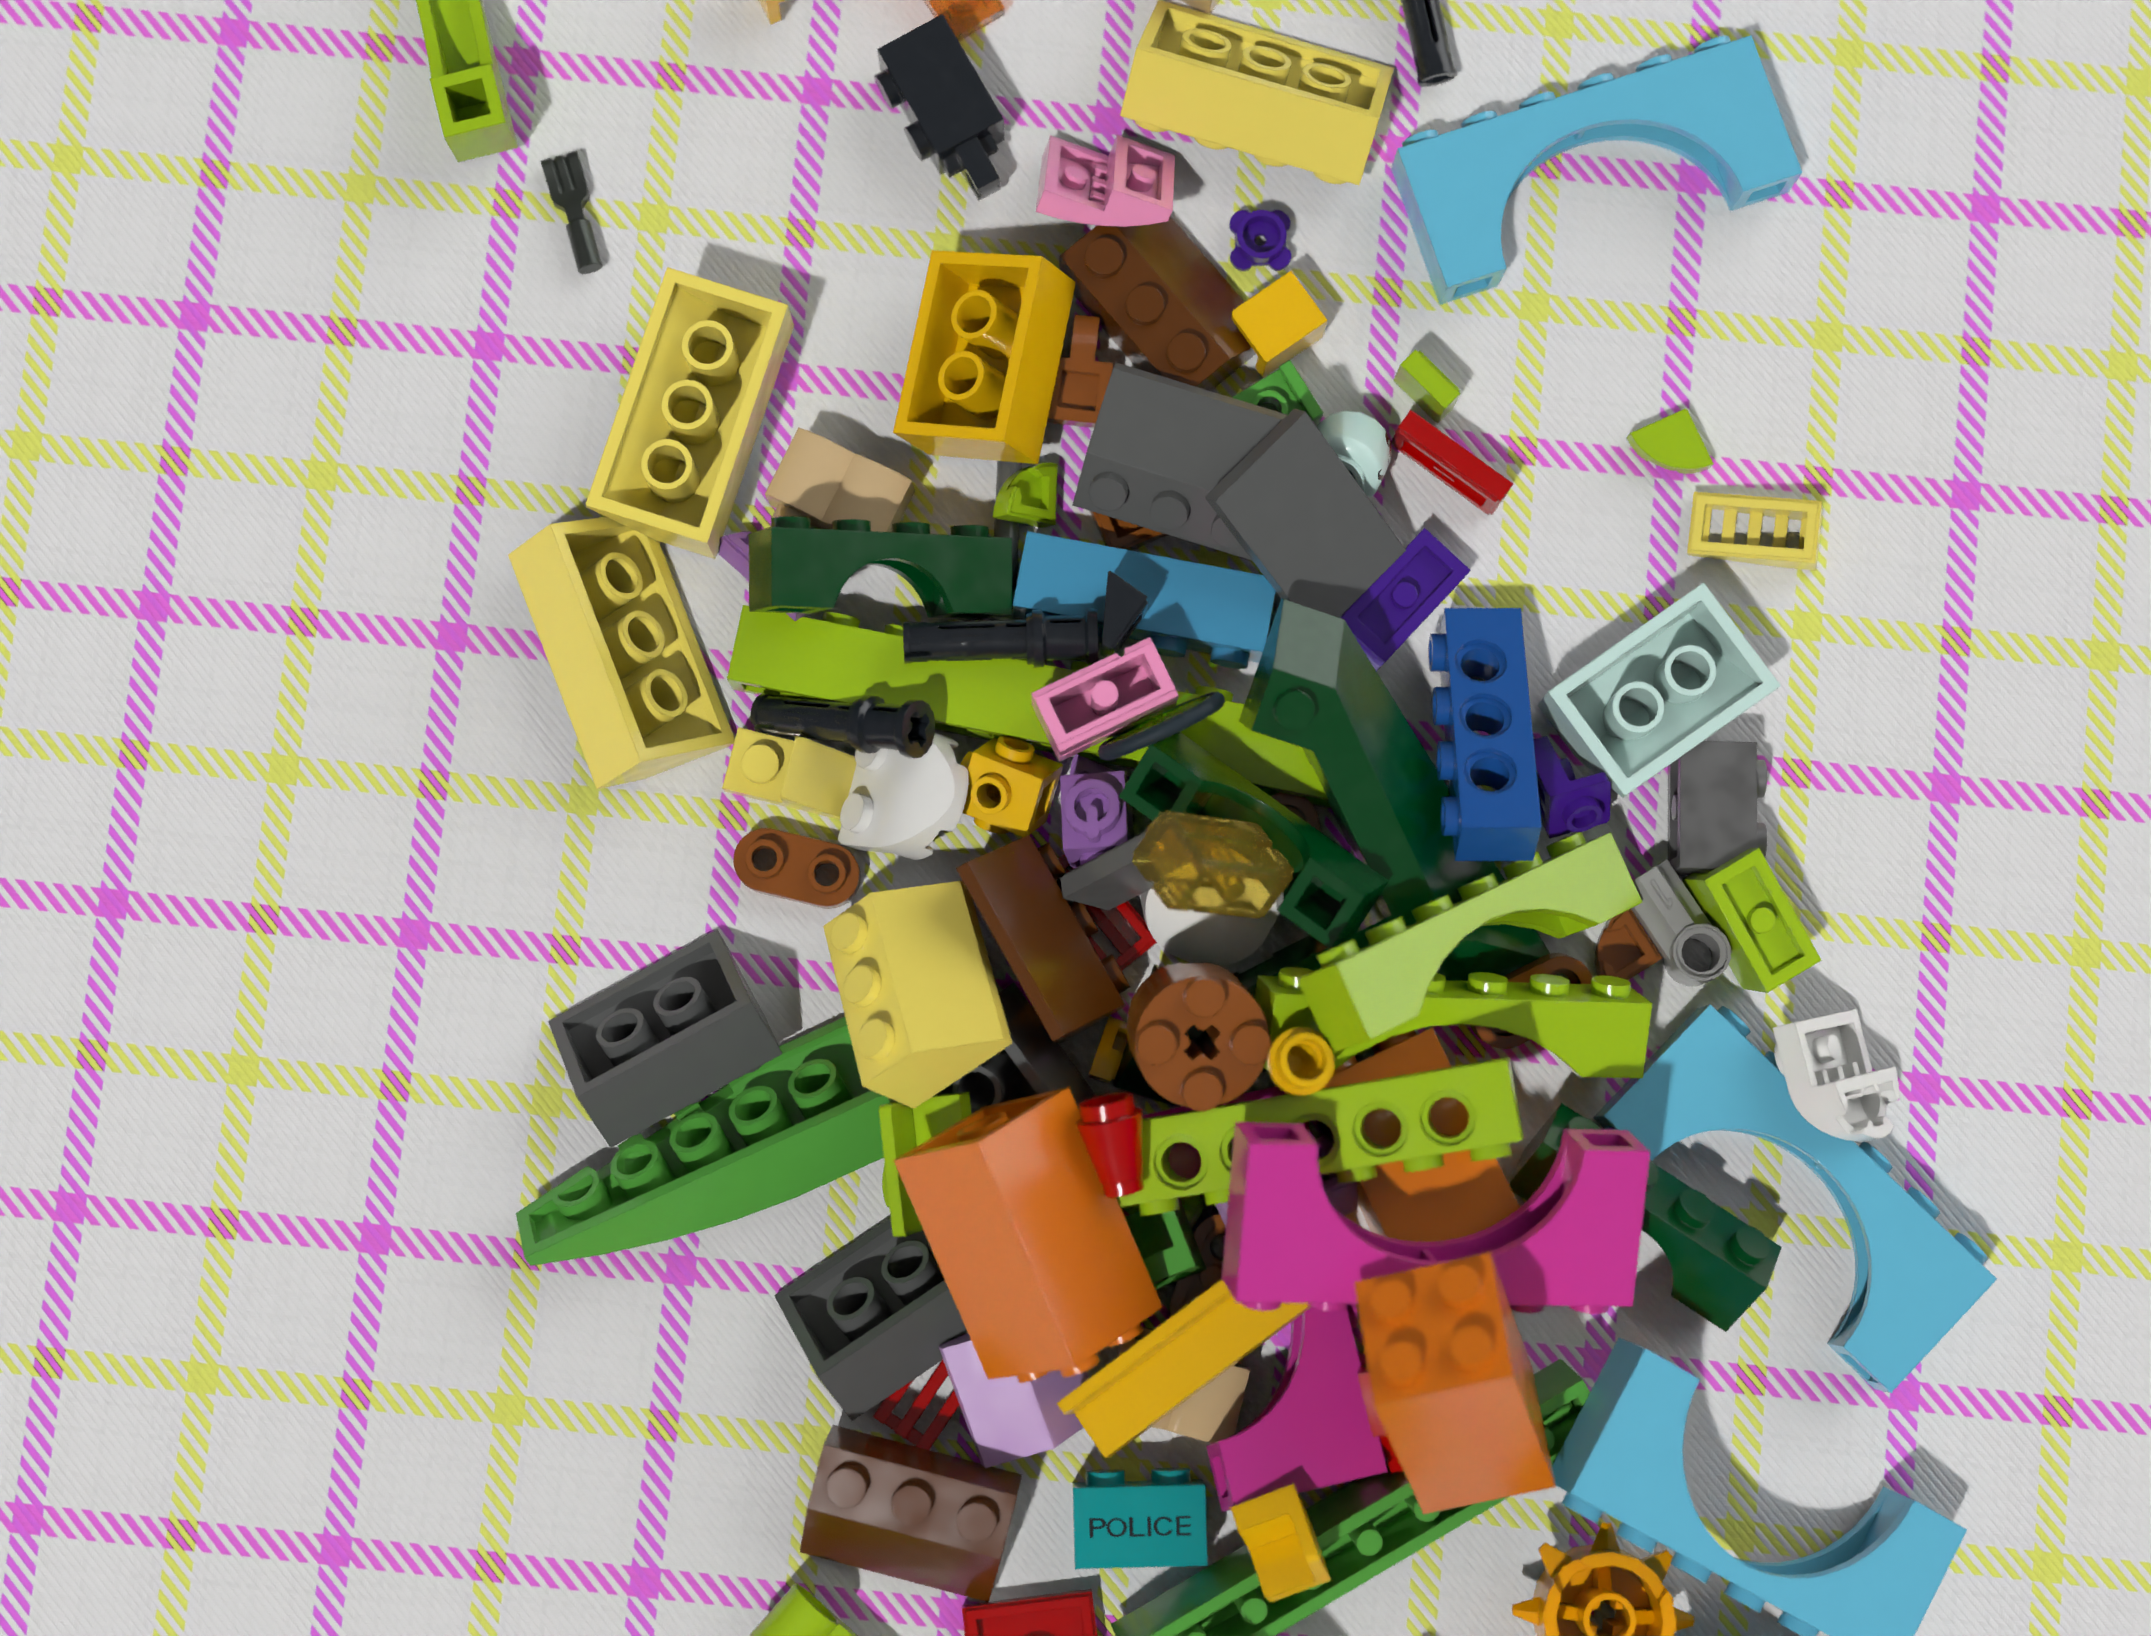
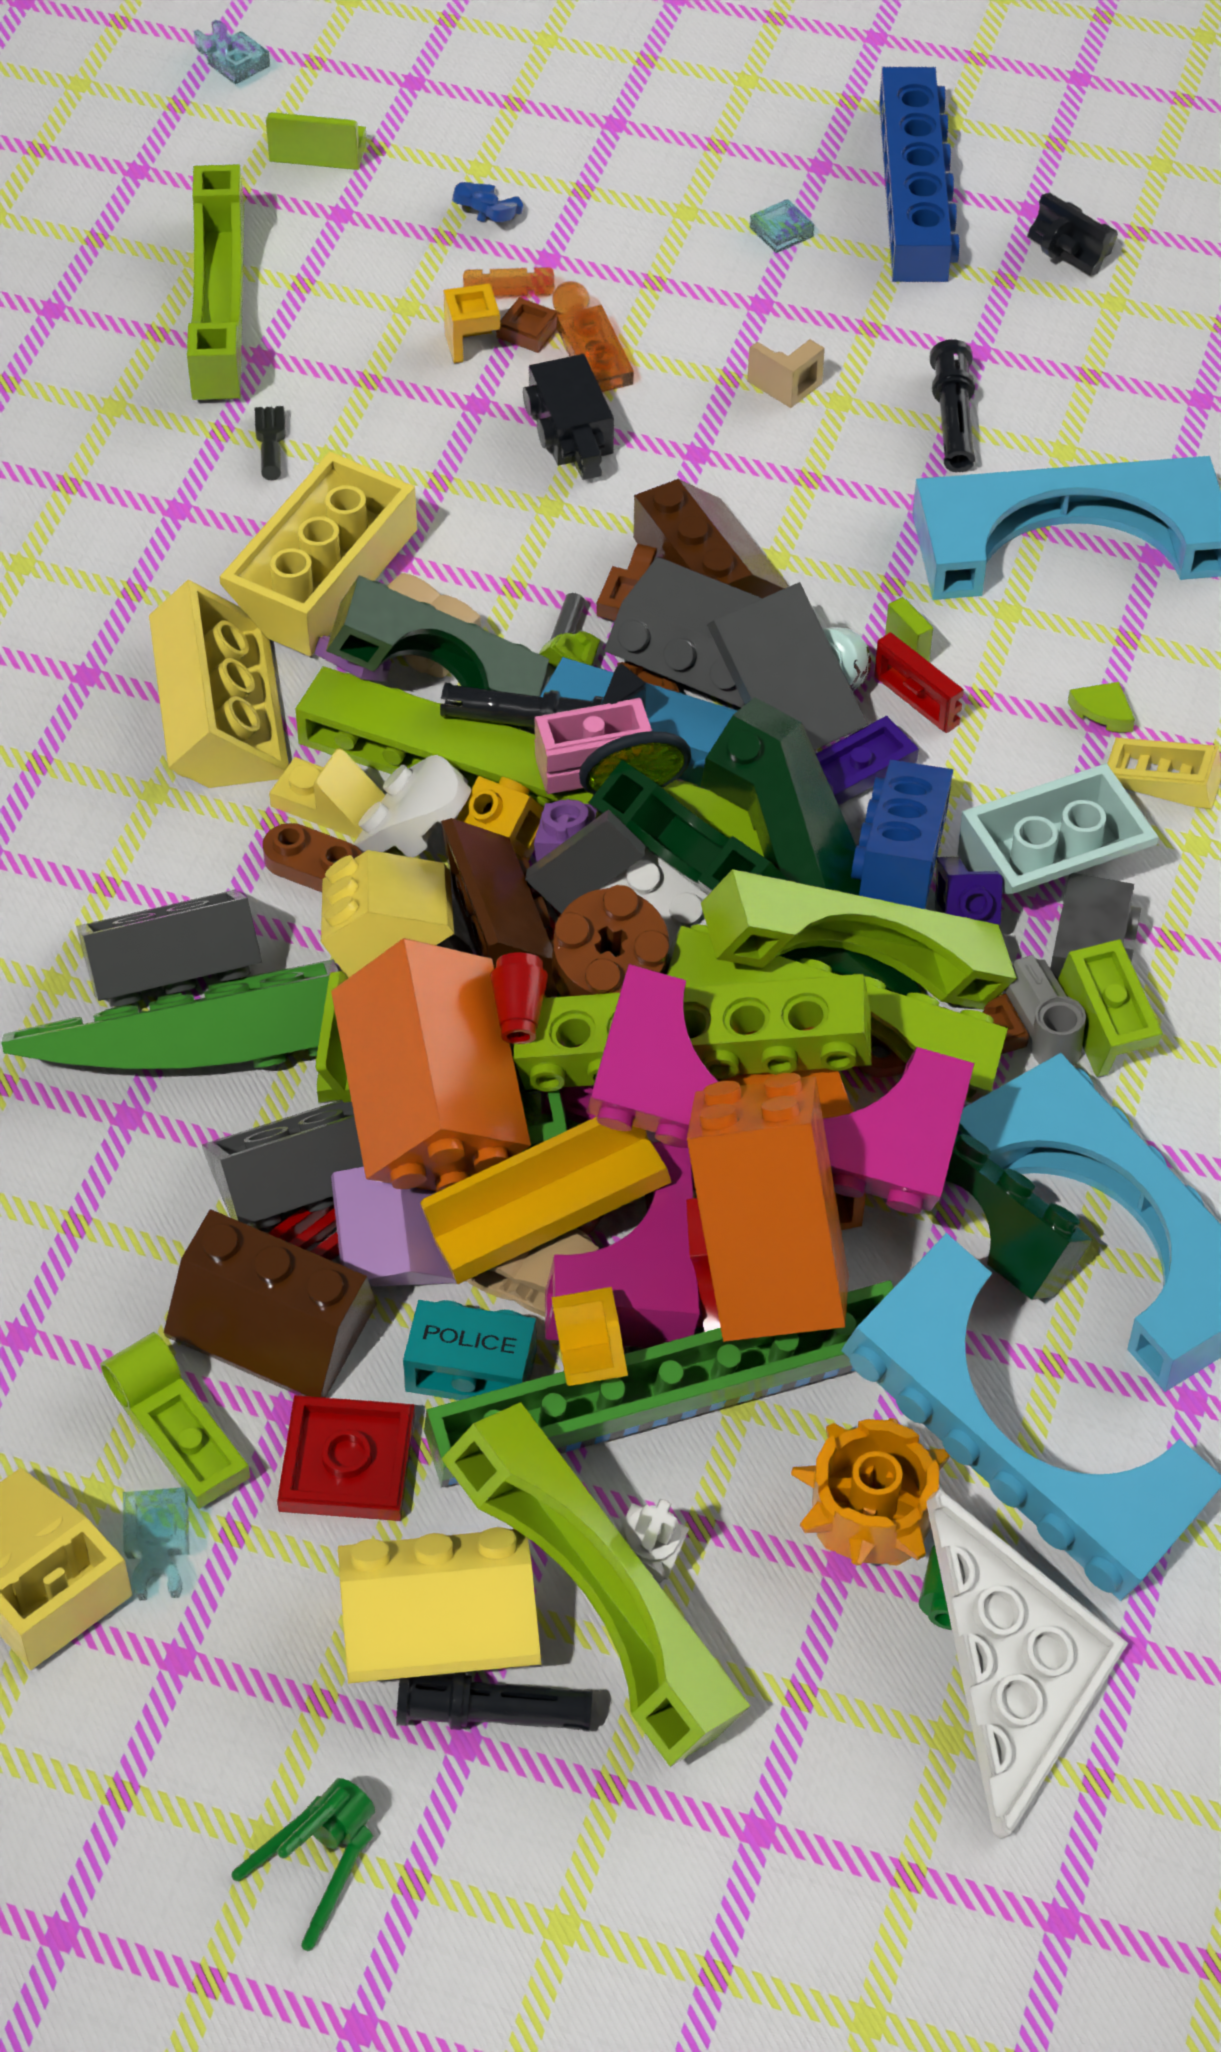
camera: 15 degrees right, 30 degrees down
black pin [750,693,935,758] -> none
yellow brick [893,250,1076,464] -> none
bright pink slope [1036,135,1175,227] -> none
light yellow slope [1120,0,1394,185] -> none
clear yellow brick [1132,811,1294,919] -> none
dark purple plate [1229,210,1292,272] -> none
yellow panel [1231,270,1328,378] -> none
yellow plate [1267,1027,1335,1096] -> none
white slope [1773,1009,1899,1142] -> none

